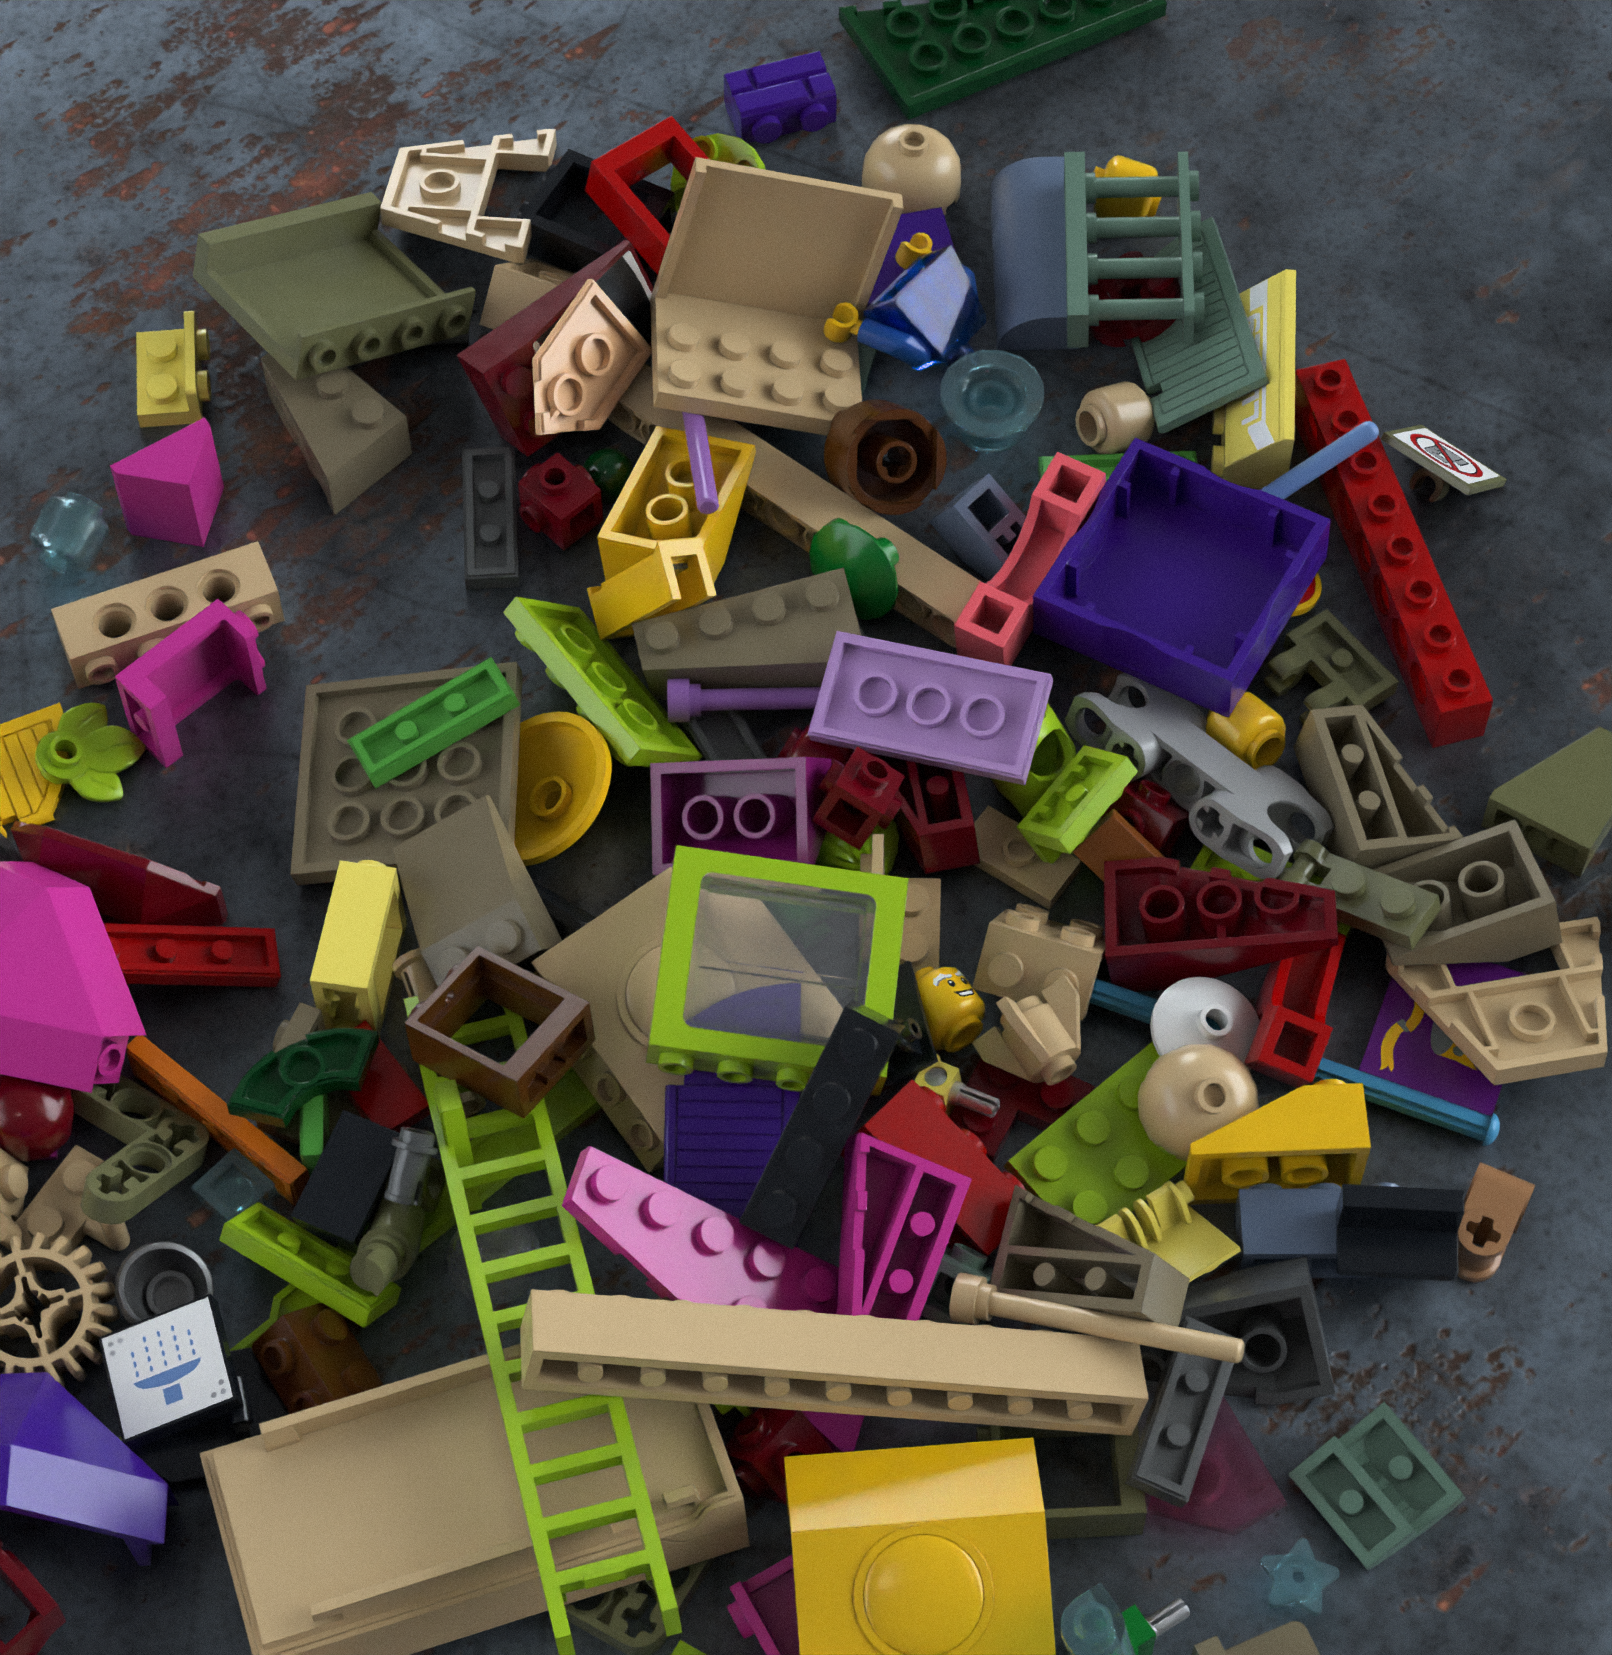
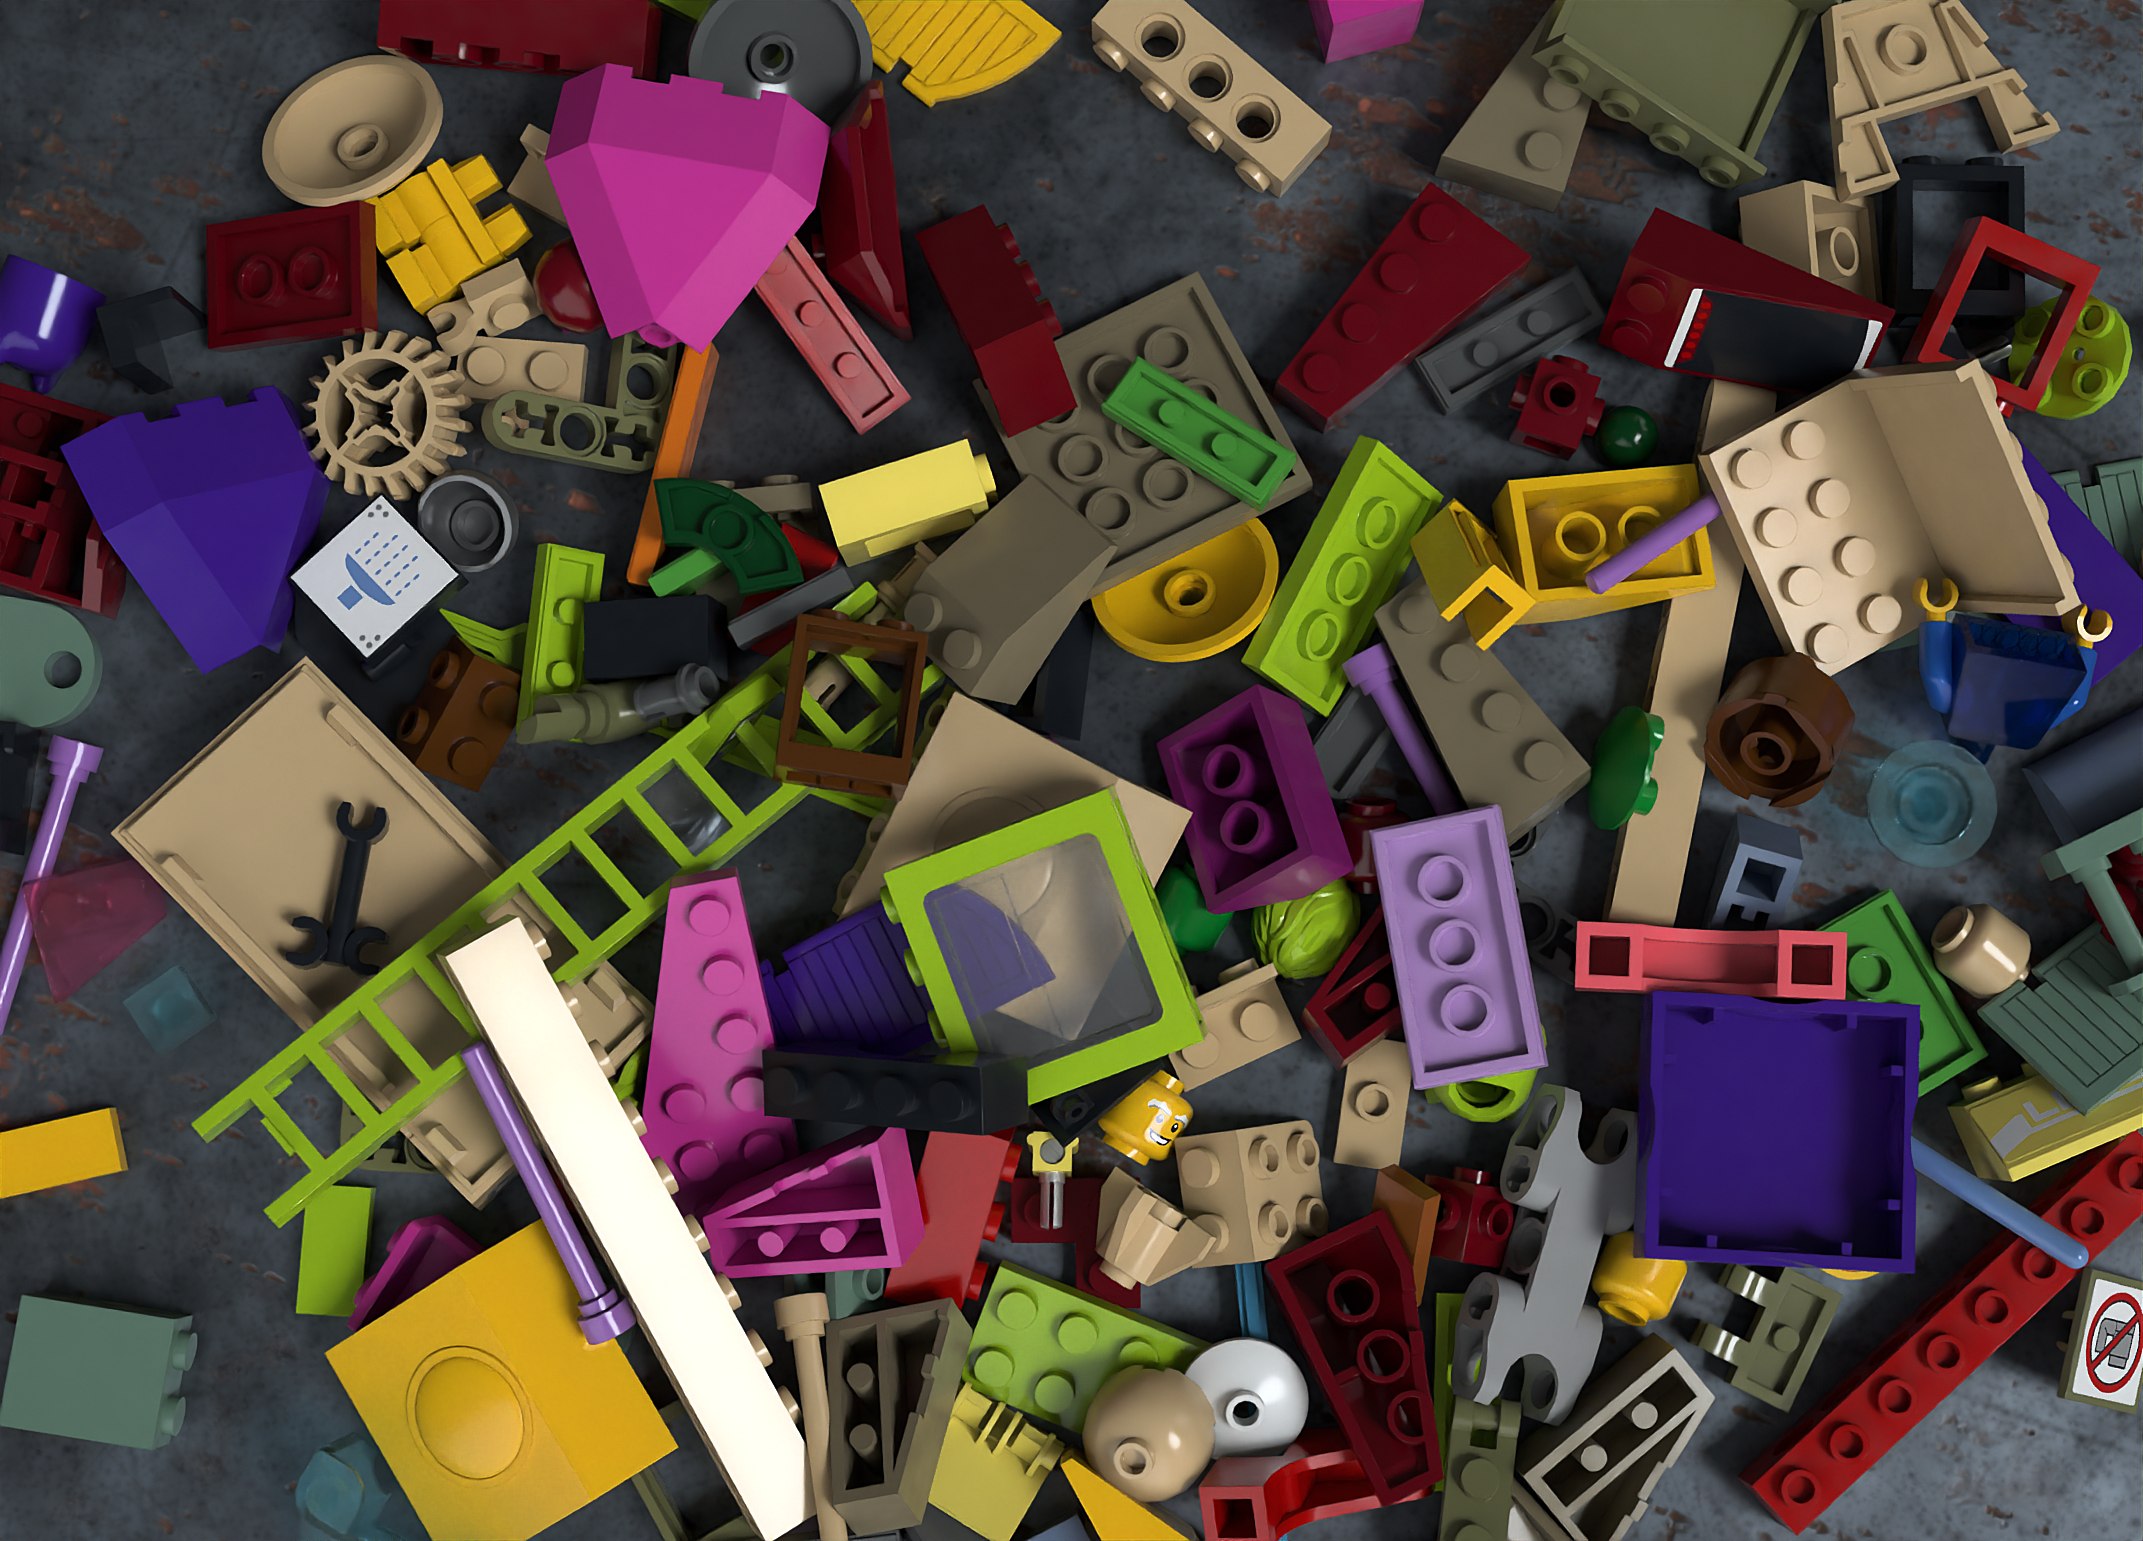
camera: 70 degrees right, 25 degrees up
lime plate [35,703,145,802] -> none
dark pink panel [115,599,267,768] -> none
clear light blue plate [191,1148,277,1223] -> none
light nougat tile [532,279,652,435] -> none
dark red brick [811,746,905,851] -> none
lime bracket [1017,745,1138,864] -> none
none -> black bar [285,801,390,980]
none -> medium lavender piece [460,1040,637,1345]
none -> dark grey tile [727,566,855,651]
none -> dark red wedge [915,204,1078,438]
none -> dark red wedge [1273,181,1532,434]

